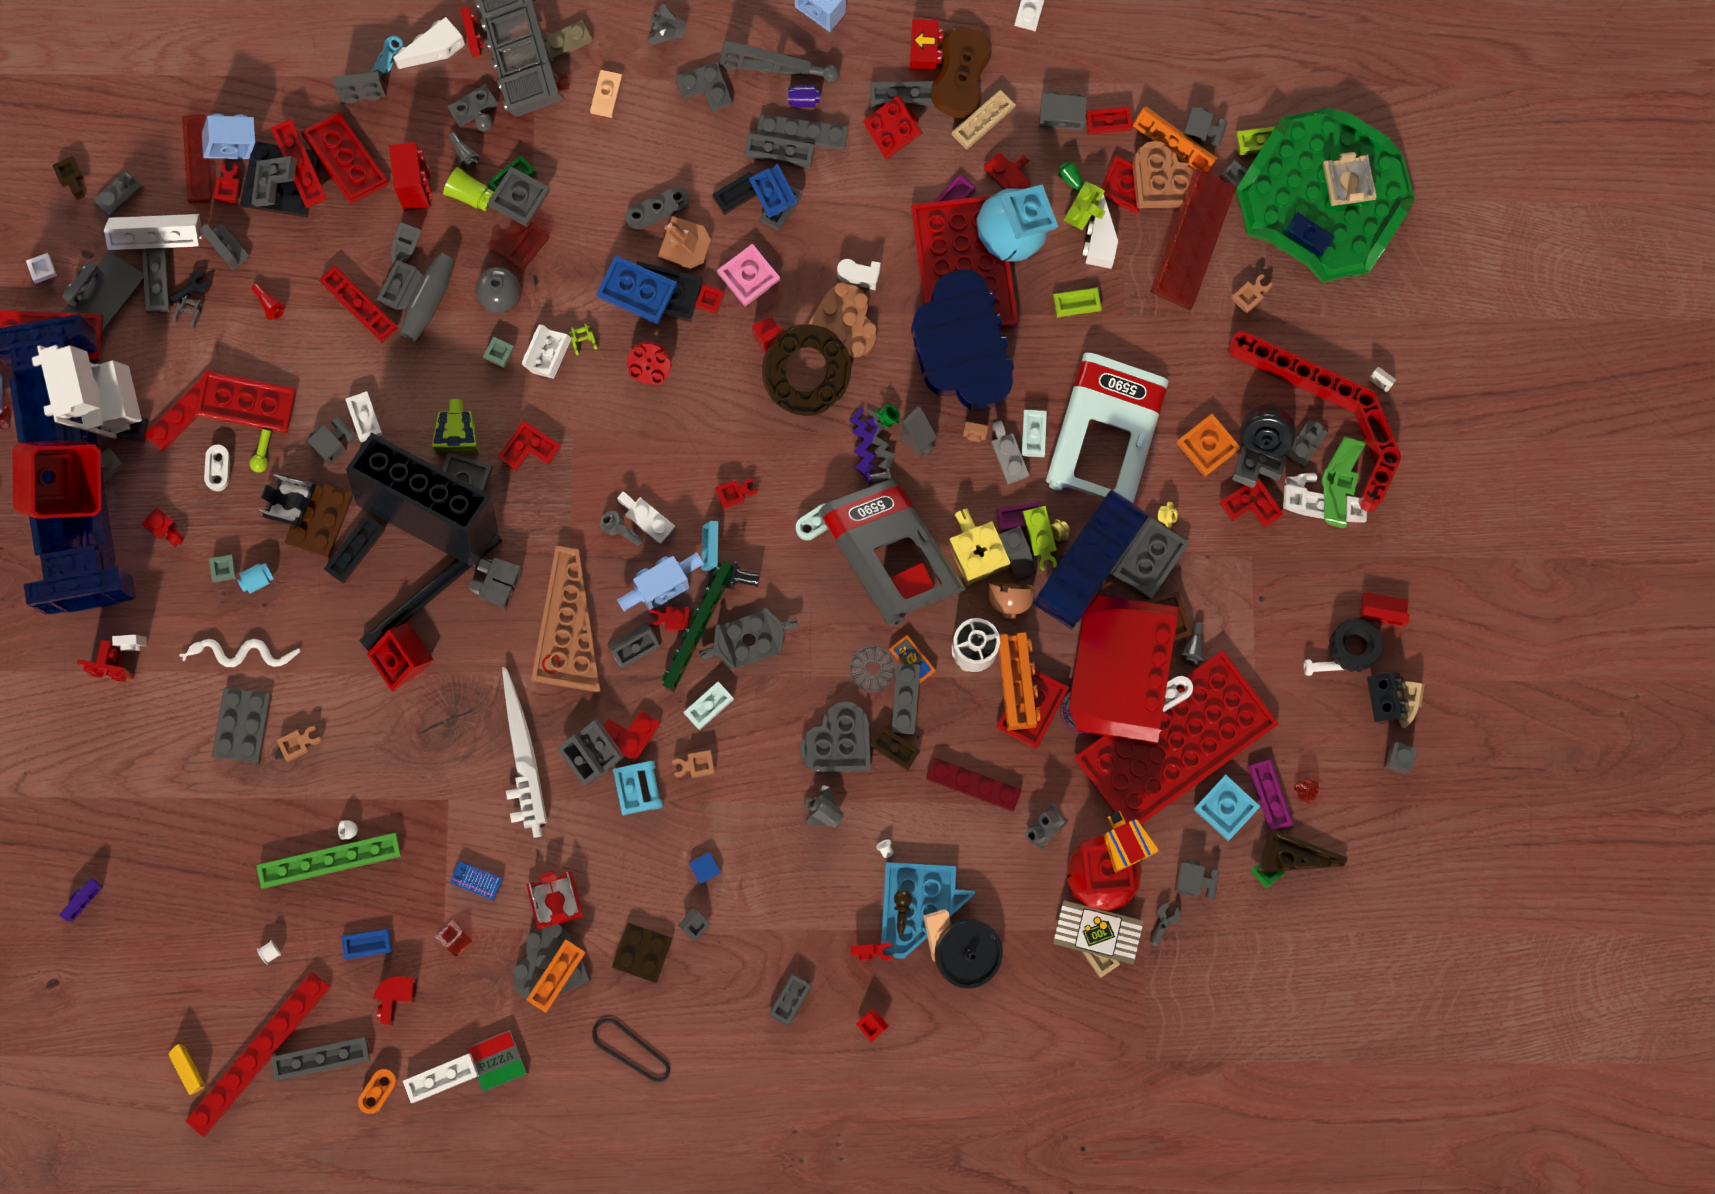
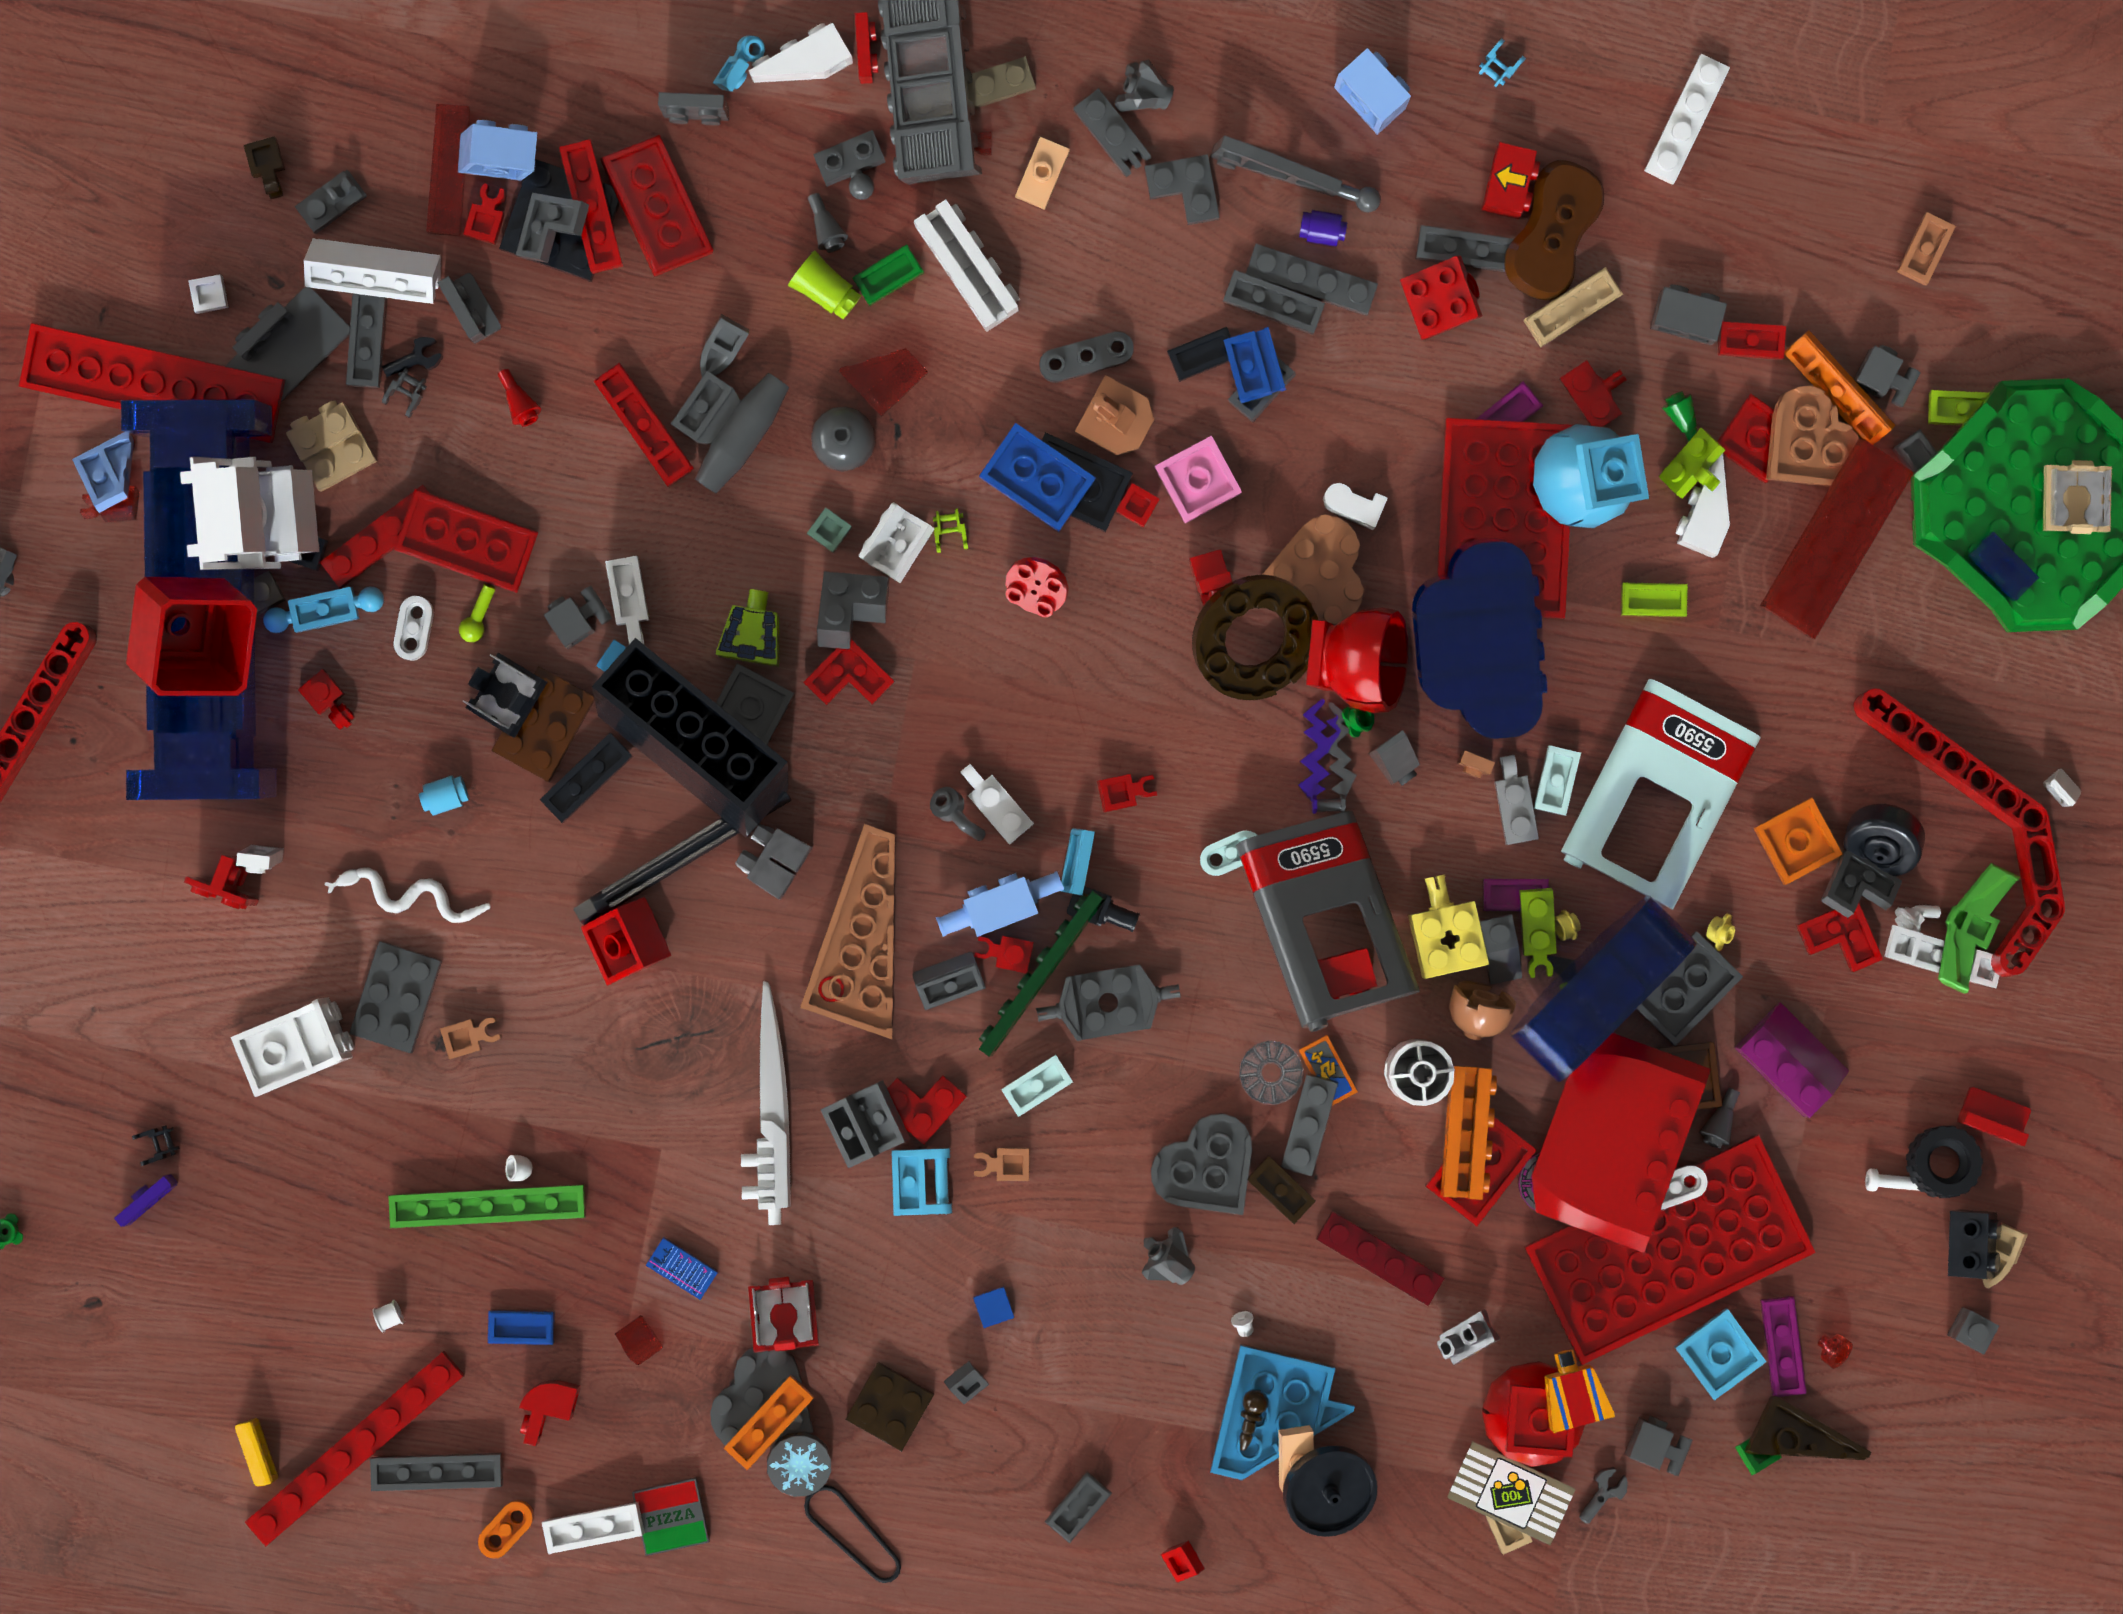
camera: 15 degrees right, 10 degrees up
sand green plate [209,555,237,582] -> none
red brick [389,142,433,211] -> none
dark grey plate [488,167,550,227] -> none
red plate [851,942,894,961] -> none
nougat plate [1231,274,1273,314] -> none
dark grey plate [1285,419,1329,469] -> none
none -> black piece [132,1125,180,1166]
none -> white bracket [231,997,354,1097]
none -> medium azure plate [263,586,384,633]
none -> tan plate [286,401,377,492]
none -> dark grey tile [767,1432,831,1497]
none -> dark grey brick [817,571,889,649]
none -> white brick [914,199,1020,332]
none -> dark grey hinge [1073,88,1152,177]
none -> red plate [1306,607,1408,713]
none -> magenta slope [1734,1002,1849,1118]
none -> nougat plate [1897,212,1956,286]

